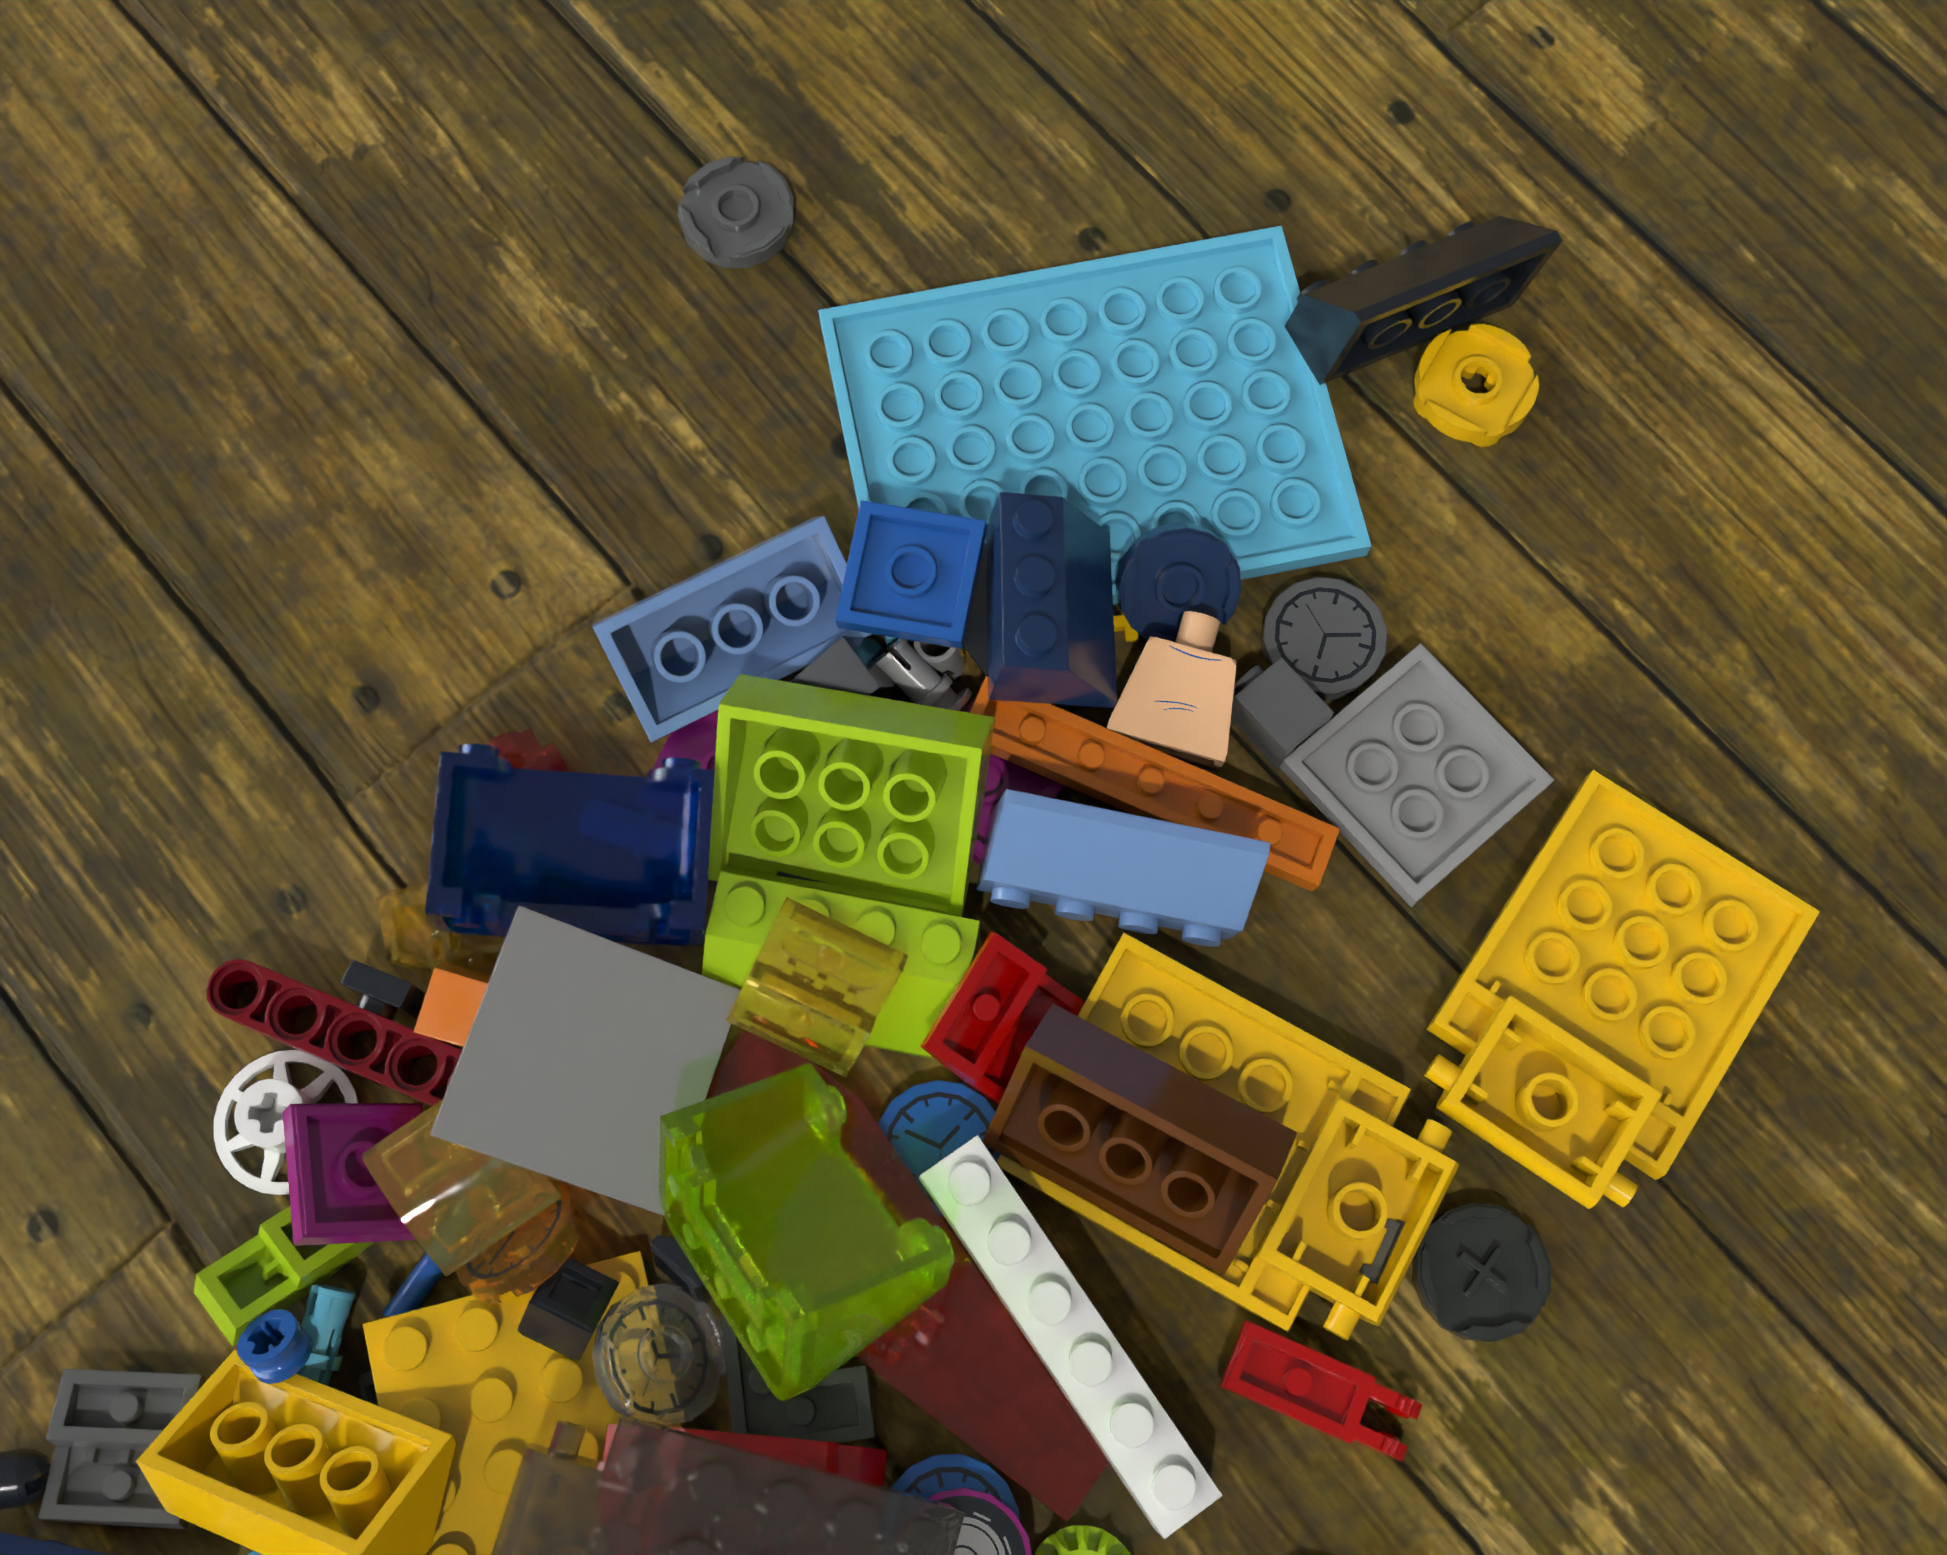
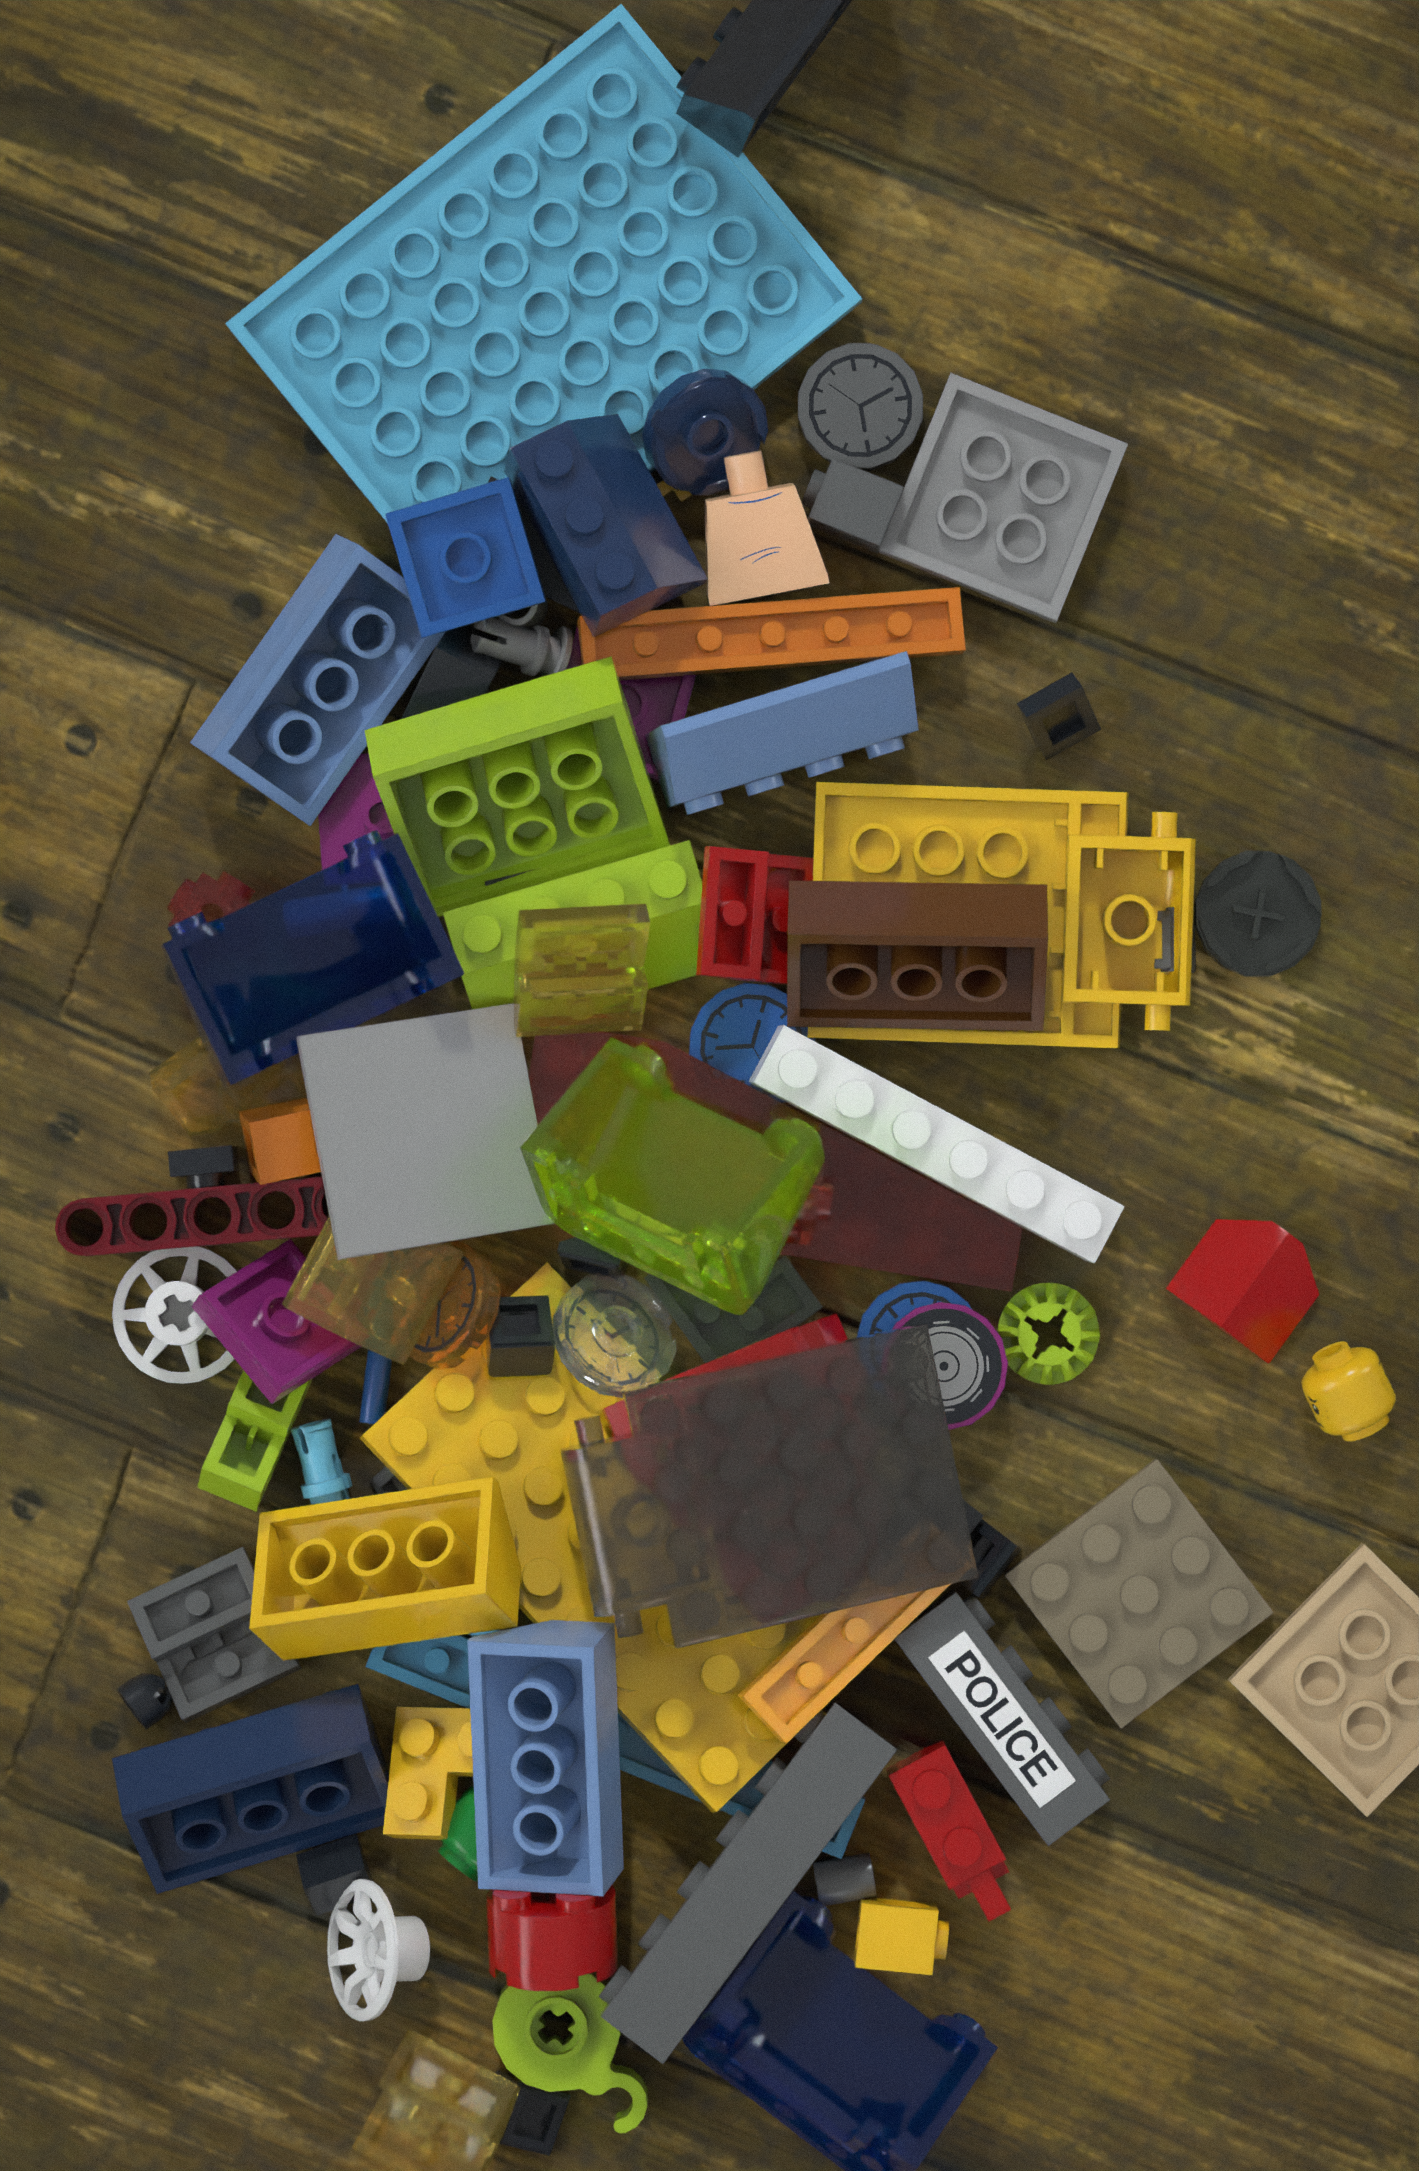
camera: 25 degrees left, 15 degrees up
blue bush [237,1309,313,1384] -> none
dark grey tile [678,157,795,268] -> none
red hinge [1218,1321,1422,1462] -> none
yellow plate [1413,324,1539,447] -> none
yellow plate [1424,770,1820,1209] -> none
none -> black plate [1017,672,1101,760]

